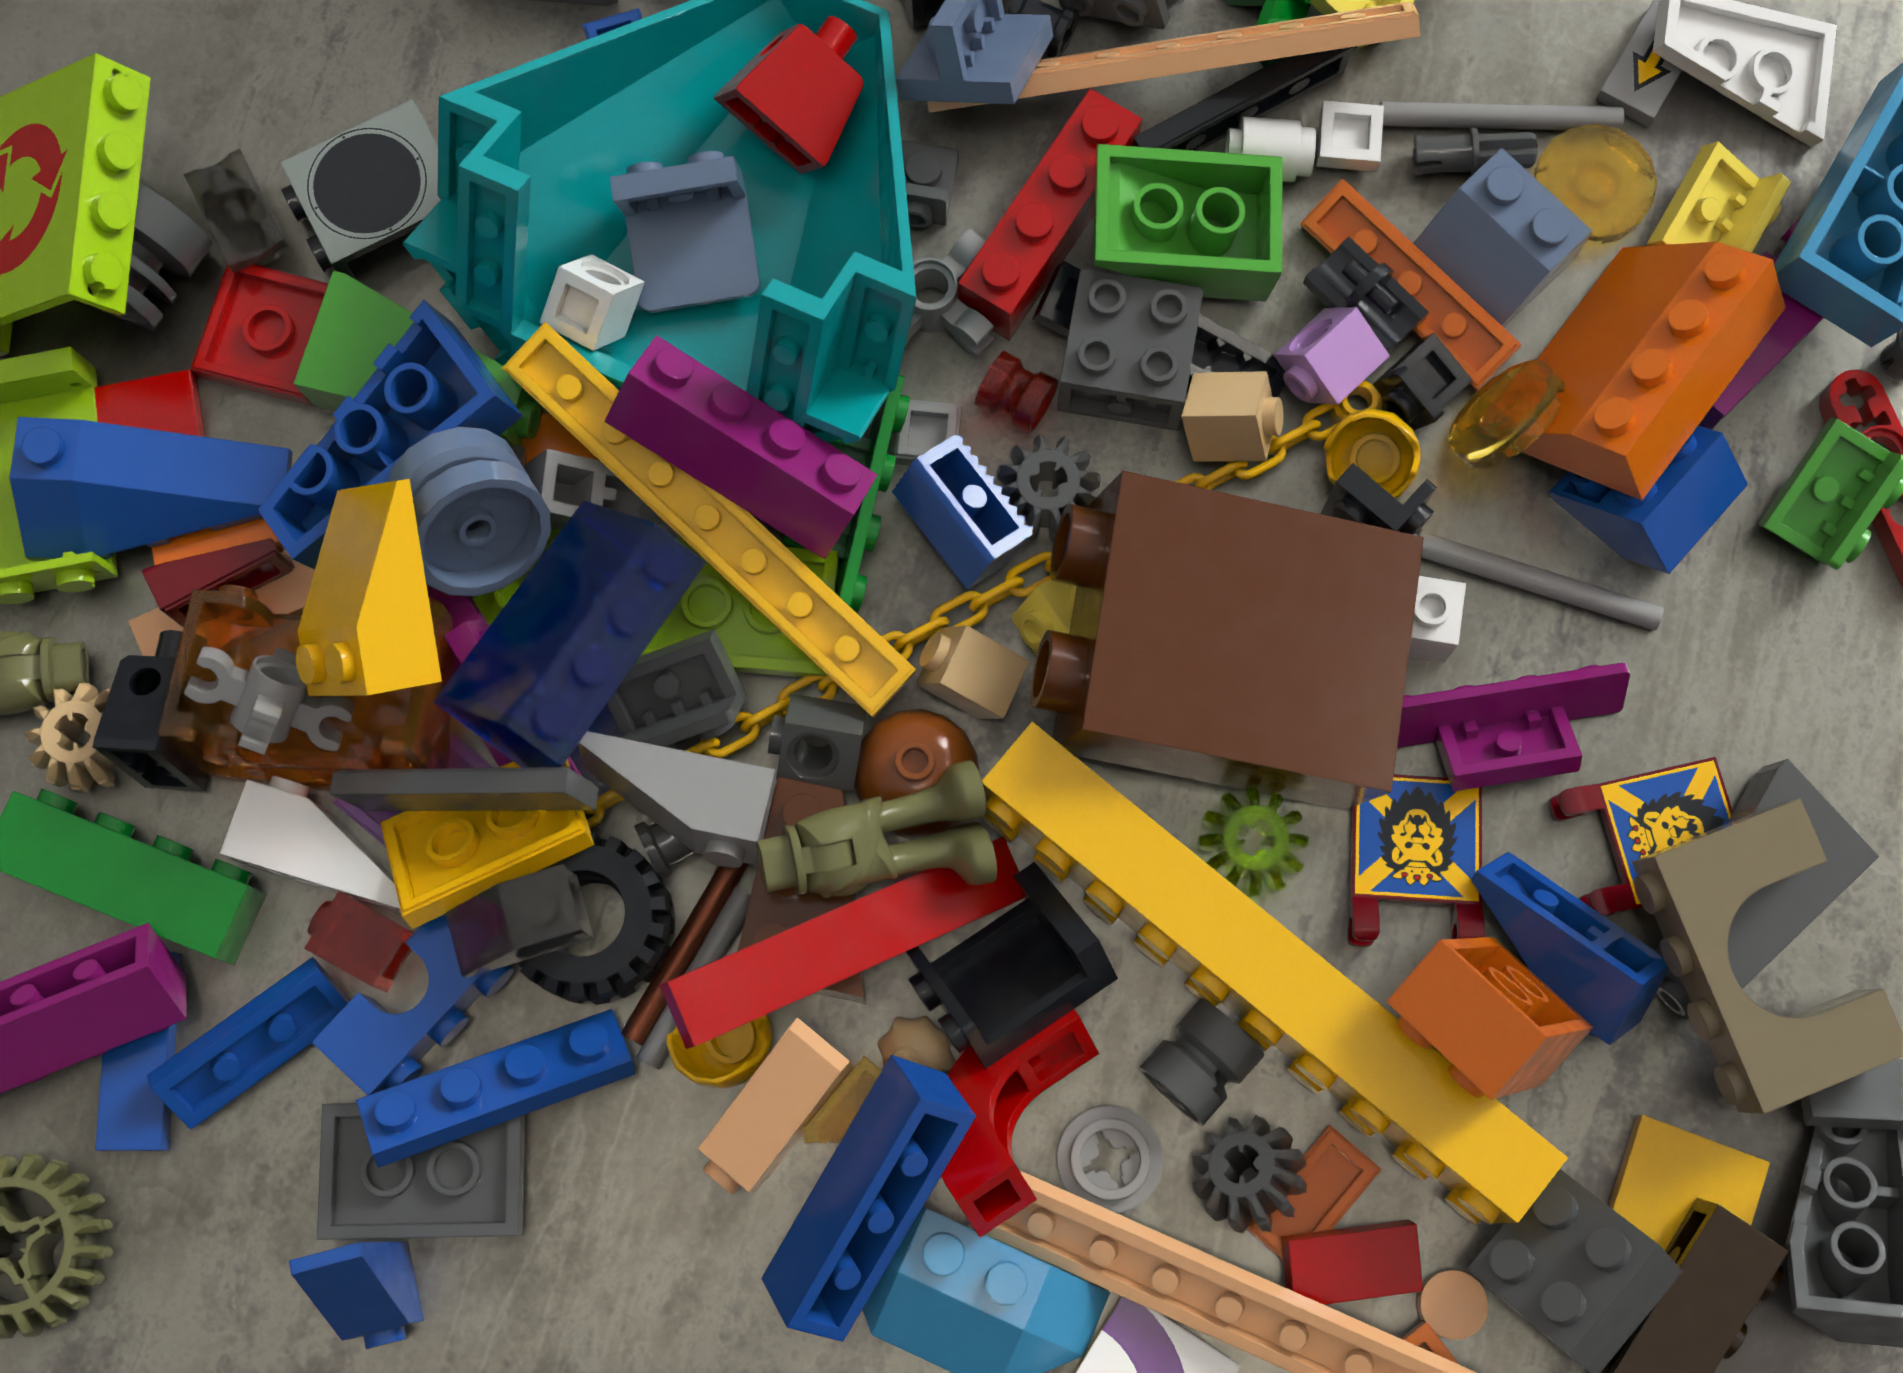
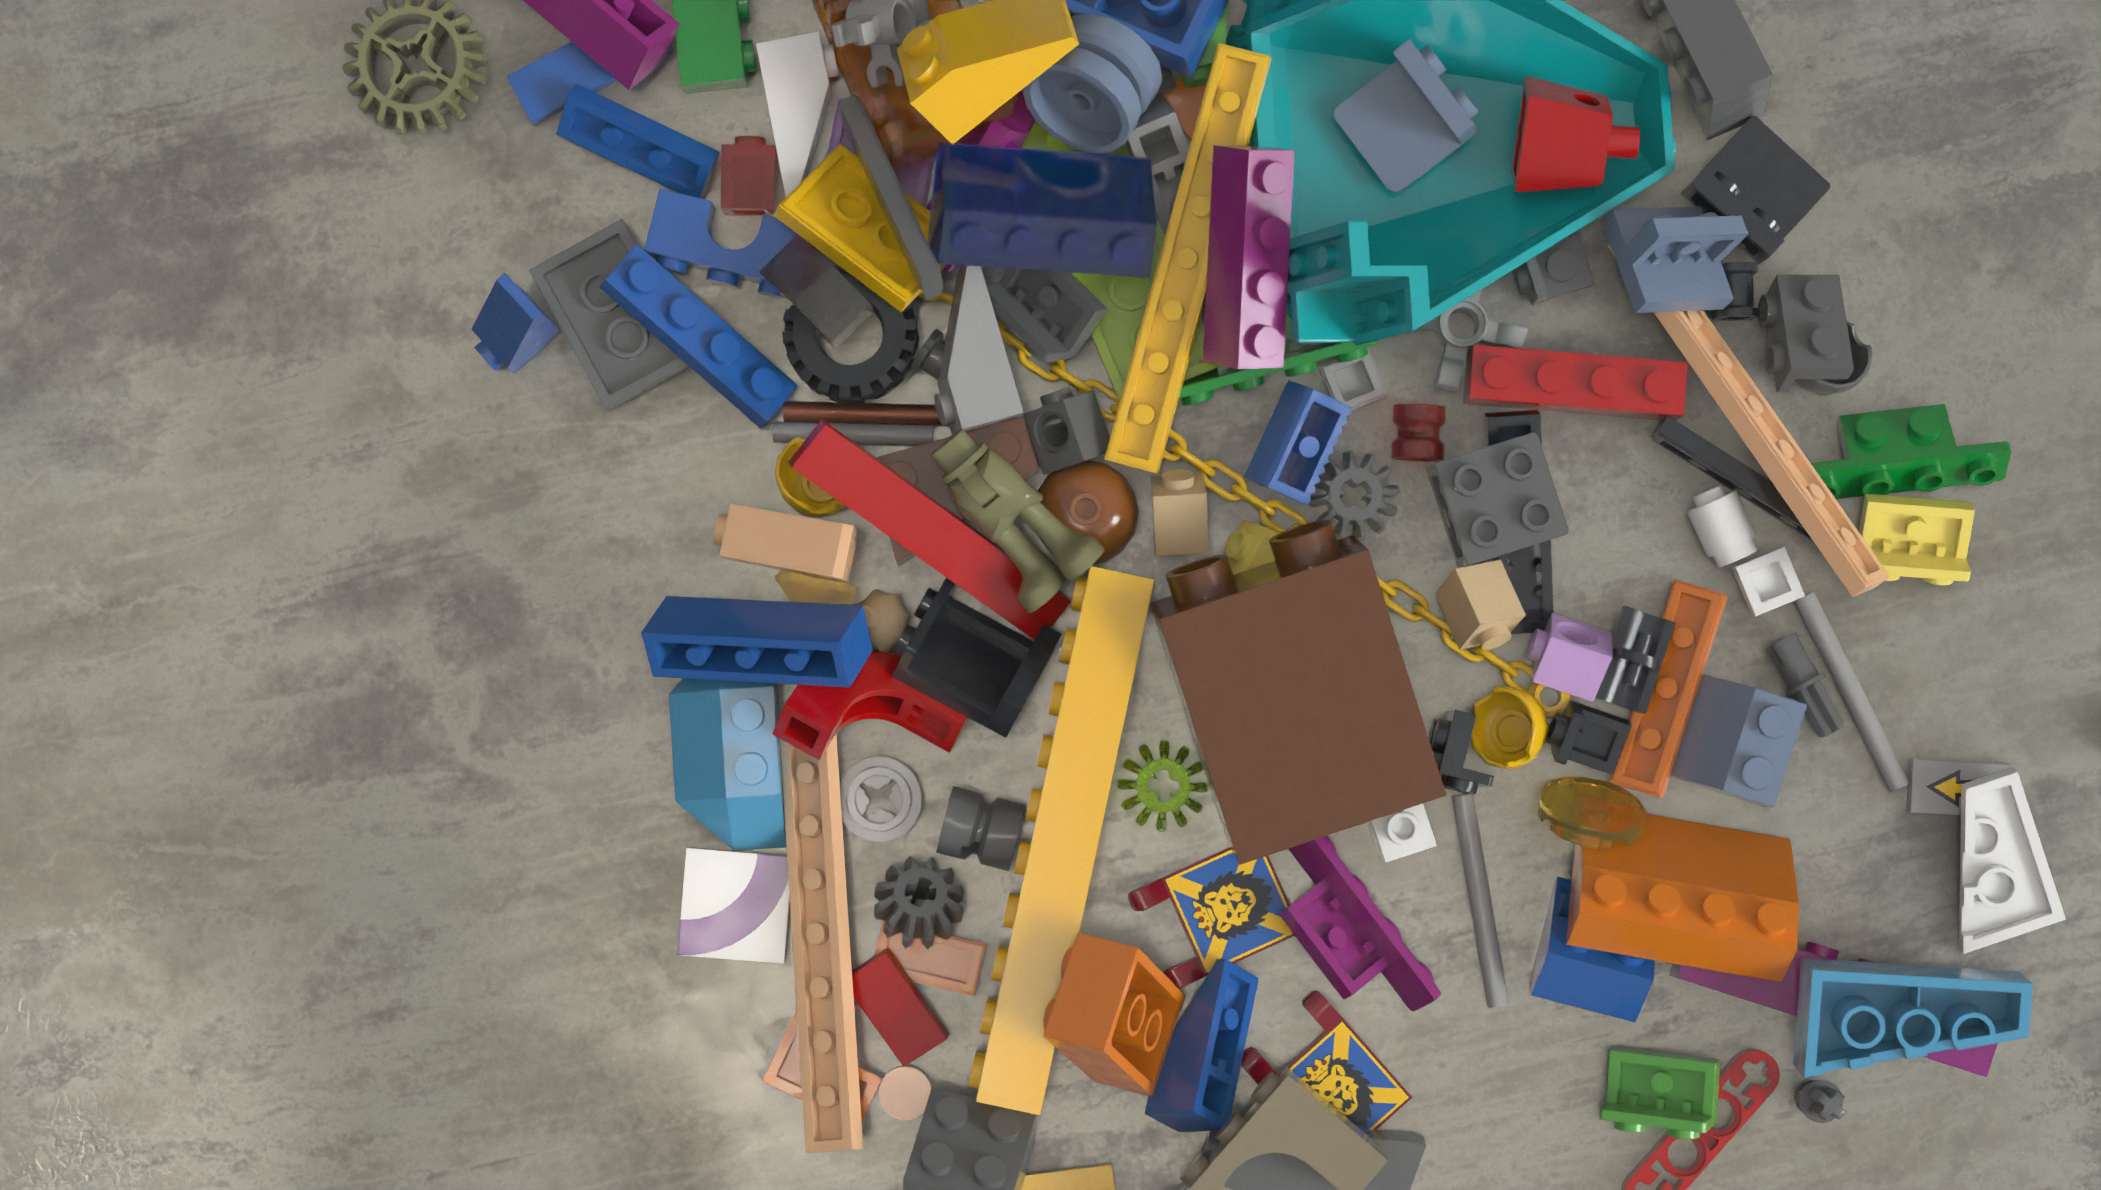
camera: 60 degrees right, 10 degrees up
white brick [539,254,645,351] -> none
bright green slope [1094,144,1283,301] -> none
clear yellow tile [1533,124,1658,244] -> none
light yellow bracket [1647,141,1791,253] -> none

